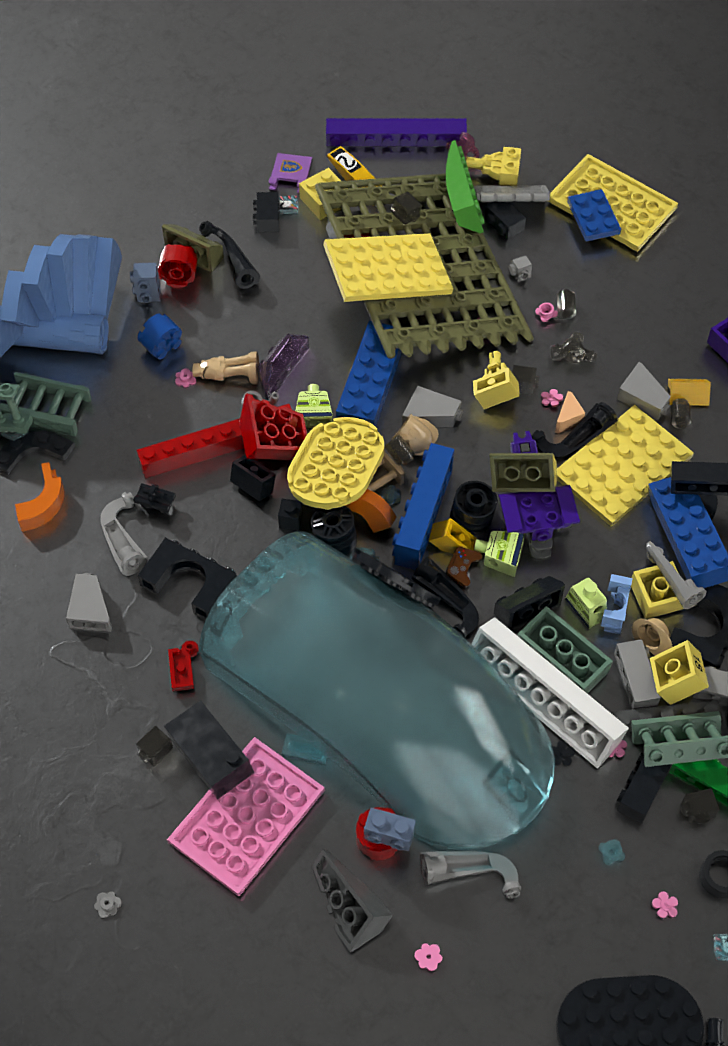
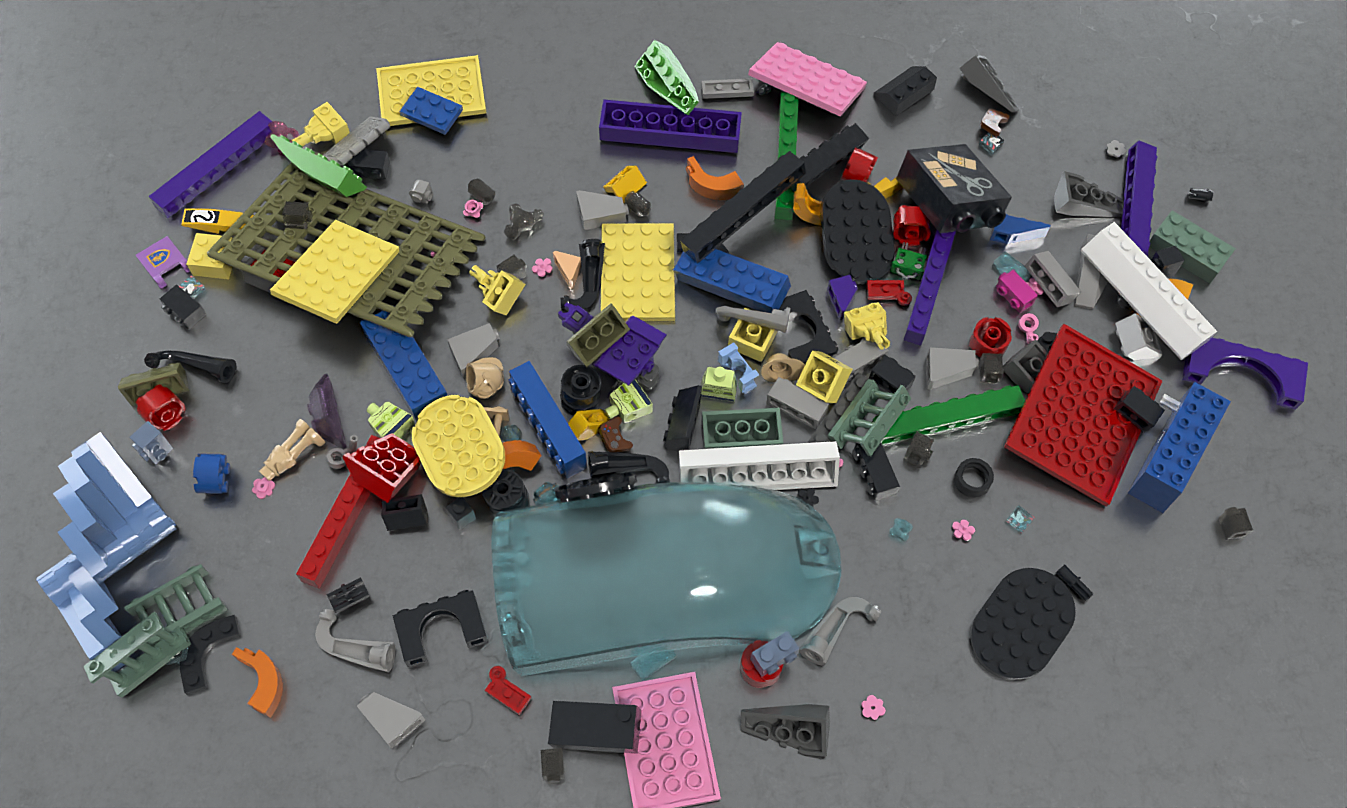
camera: 50 degrees left, 5 degrees up
clear smoke brick [384,434,415,467] -> none

